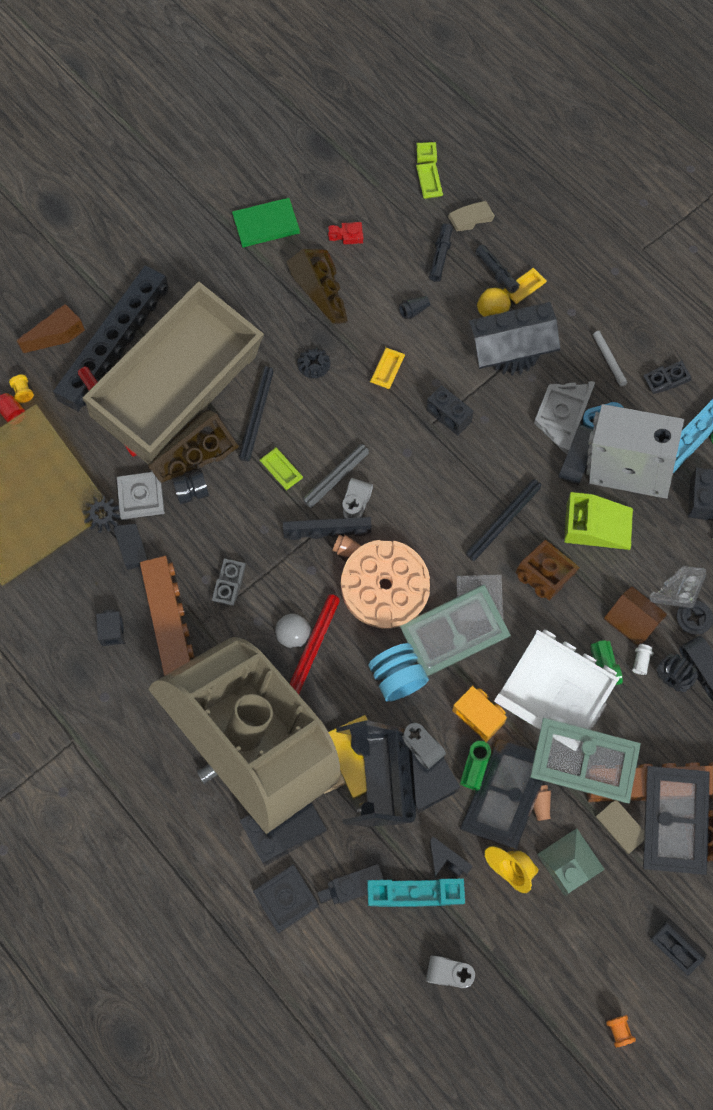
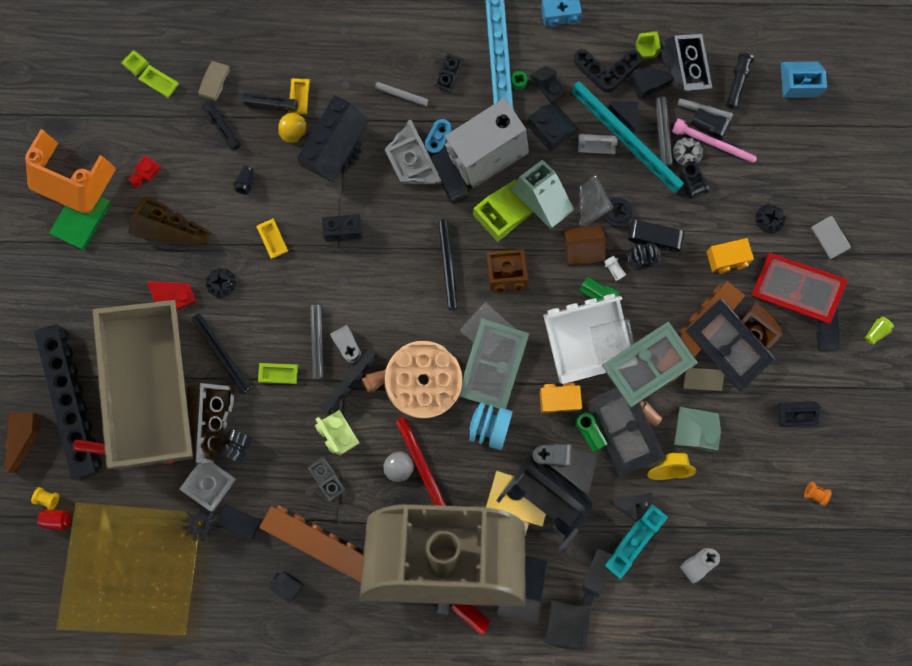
camera: 50 degrees left, 10 degrees up
none -> orange windscreen [25,130,116,214]
none -> red wing [147,281,197,310]
none -> yellowish green bracket [315,410,360,456]
none -> red slope [451,604,490,635]
none -> sand green slope [511,160,574,229]

